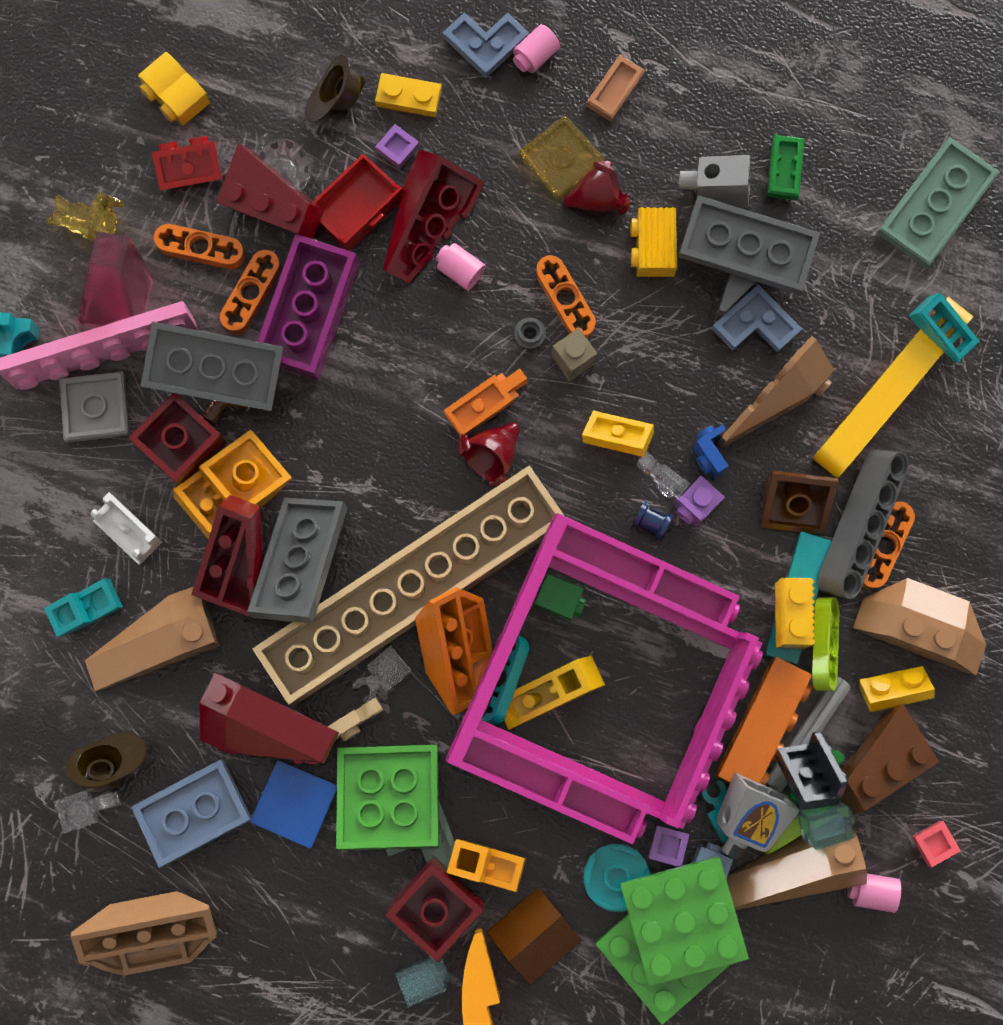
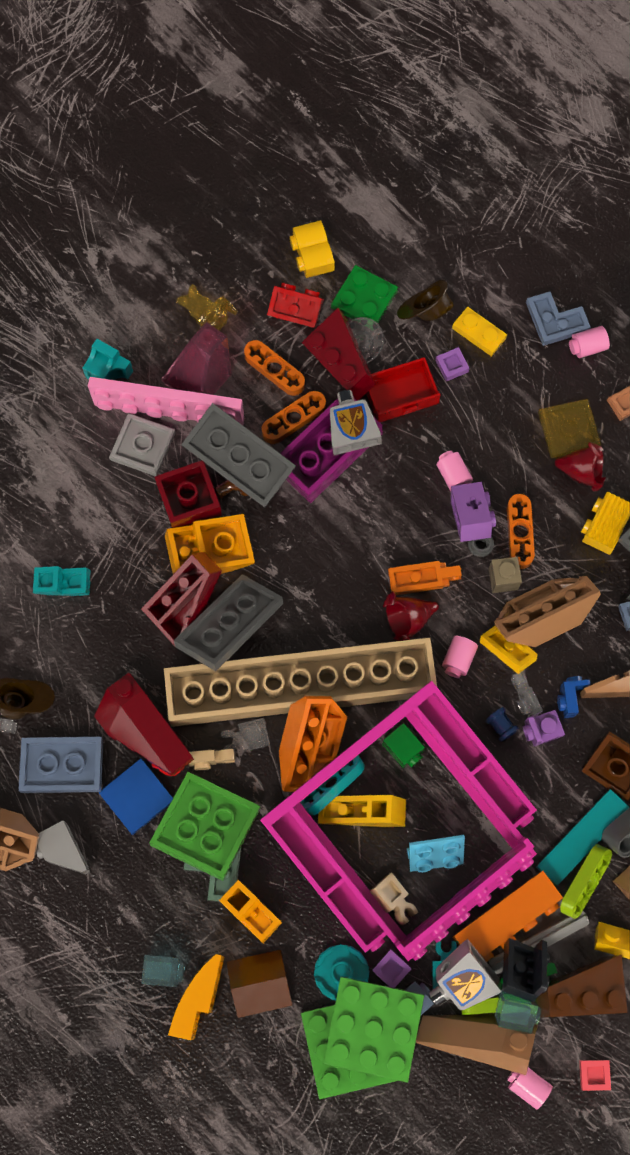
camera: 30 degrees right, 5 degrees down
medium nougat wedge [85,587,221,692] -> none
white hinge [91,492,162,565] -> none
dark red wedge [383,150,485,283] -> none
dark red brick [385,856,483,962] -> none
yellow brick [775,578,816,649] -> none
none -> light grey slope [36,821,91,874]
none -> torso [330,390,382,455]
none -> green plate [331,265,398,330]
none -> tan plate [369,872,418,925]
none -> medium azure hinge [407,835,465,872]
none -> bright pink brick [442,636,478,678]
none -> medium lavender brick [451,482,496,542]
none -> medium nougat wedge [494,576,601,647]

